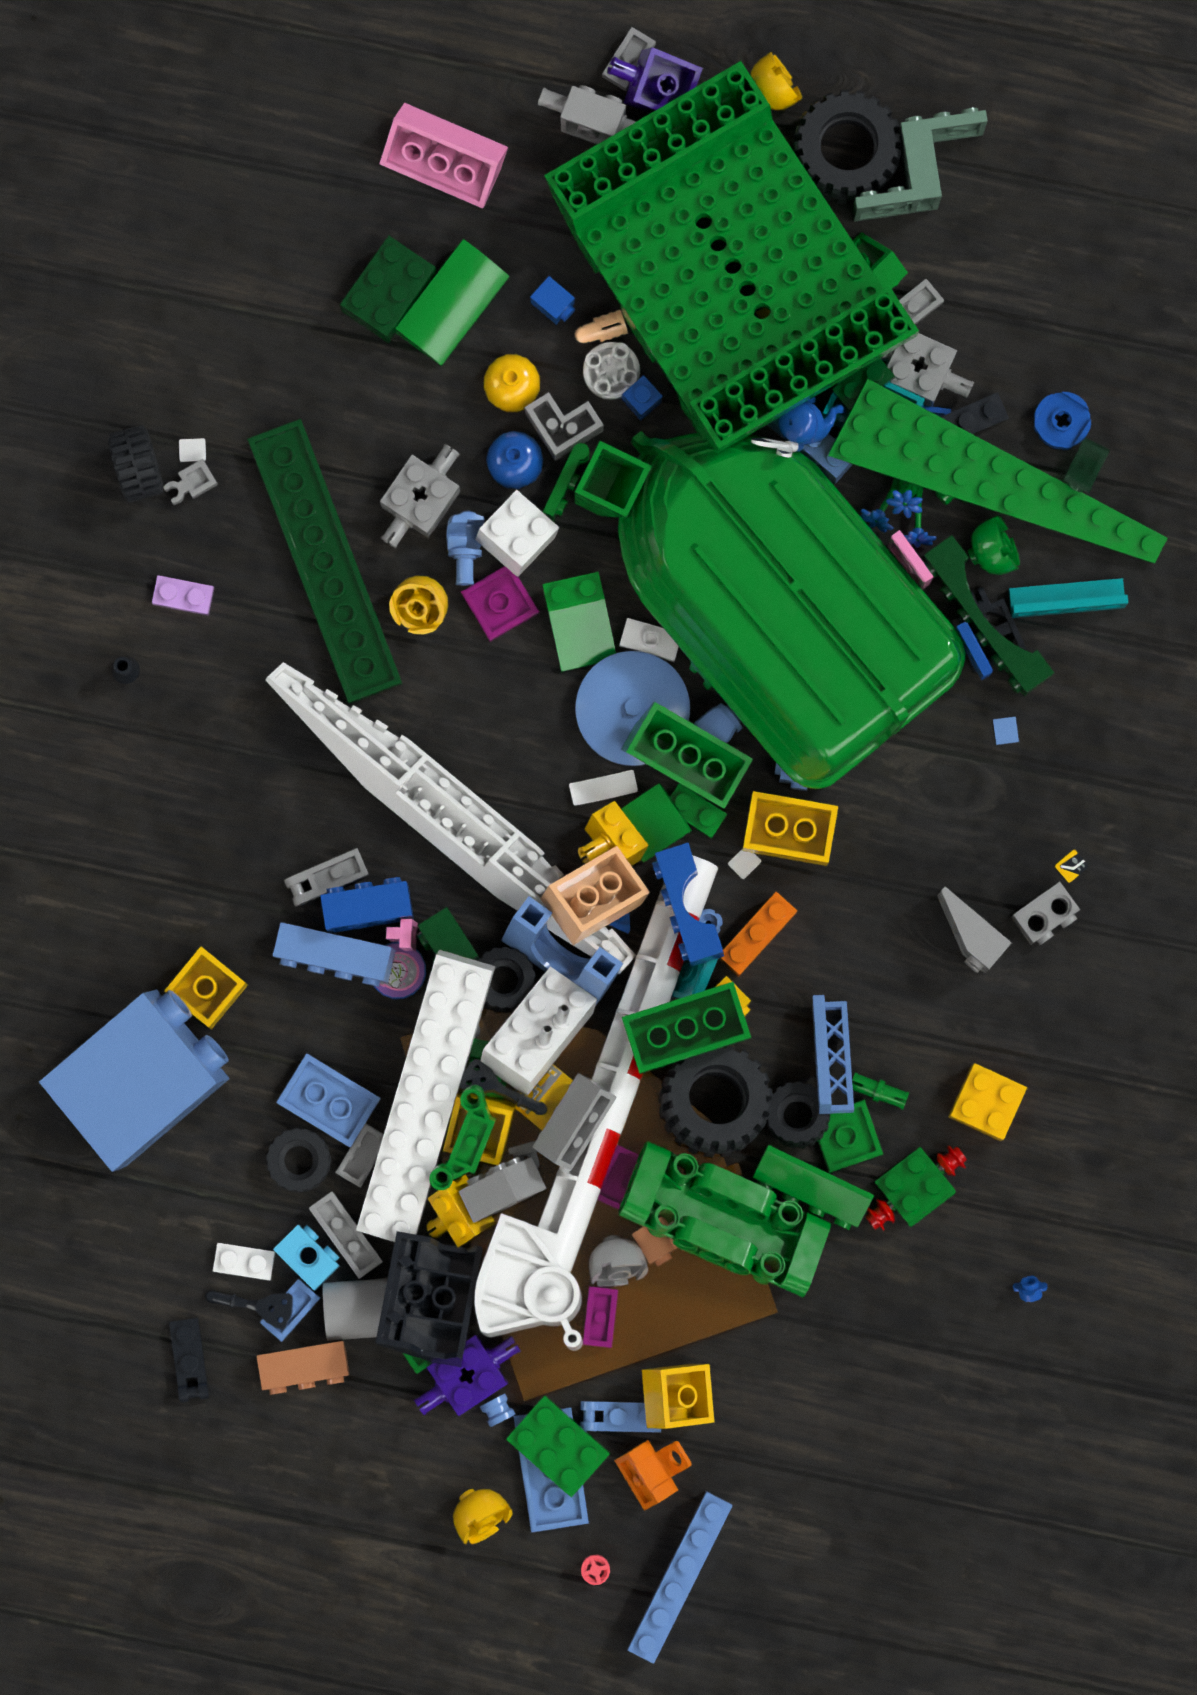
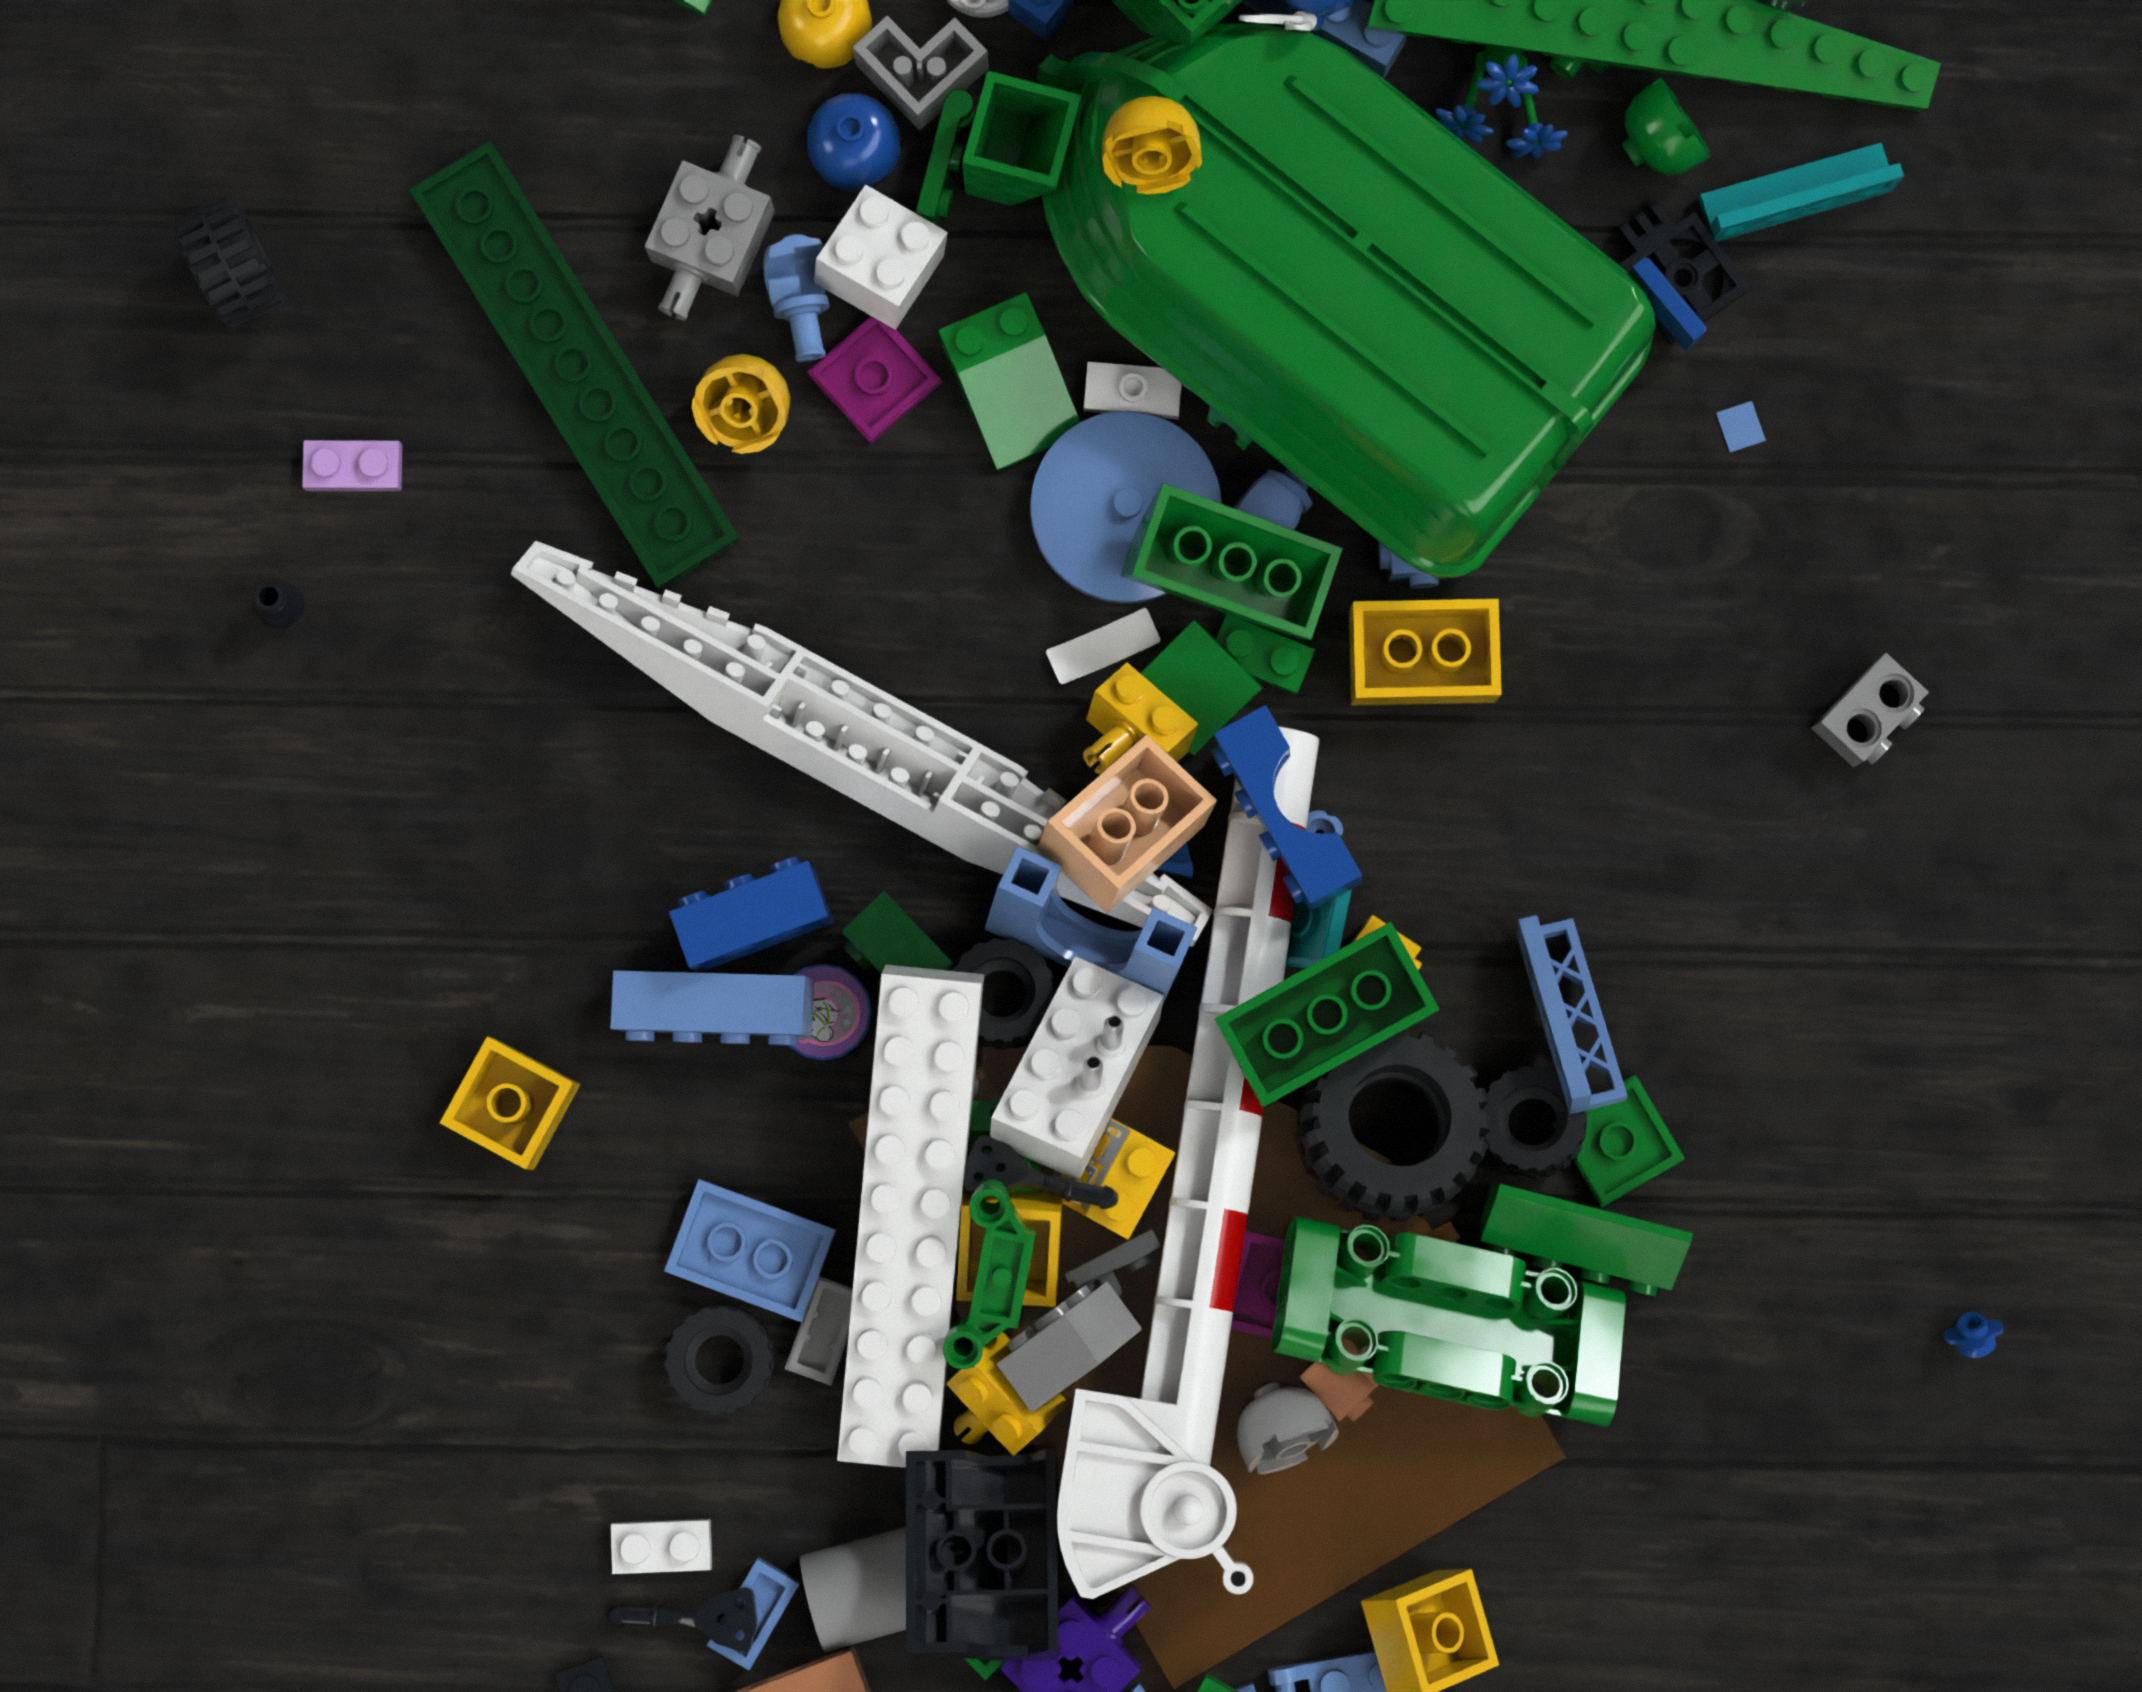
camera: 10 degrees left, 0 degrees up
medium blue brick [39,990,230,1172] -> none
light grey plate [163,459,218,505] -> none
white sticker [179,438,206,462] -> none
medium azure brick [273,1225,340,1291] -> none
light grey plate [284,848,369,907] -> none
light grey plate [309,1191,383,1279] -> none
bright pink tile [386,919,418,951] -> none
light grey brick [532,1073,617,1171] -> none
magenta plate [583,1286,618,1348] -> none
orange brick [718,892,797,977] -> none
white sticker [728,850,761,879] -> none
green pin [852,1072,909,1110] -> none
green plate [865,1145,967,1231] -> none
bright pink tile [888,530,933,590] -> none
dark green arch [922,535,1054,697] -> none
light grey slope [937,887,1011,973] -> none
yellow brick [948,1063,1027,1141] -> none
sticker [1055,850,1088,883] -> none
none -> yellow cylinder [1102,96,1202,195]

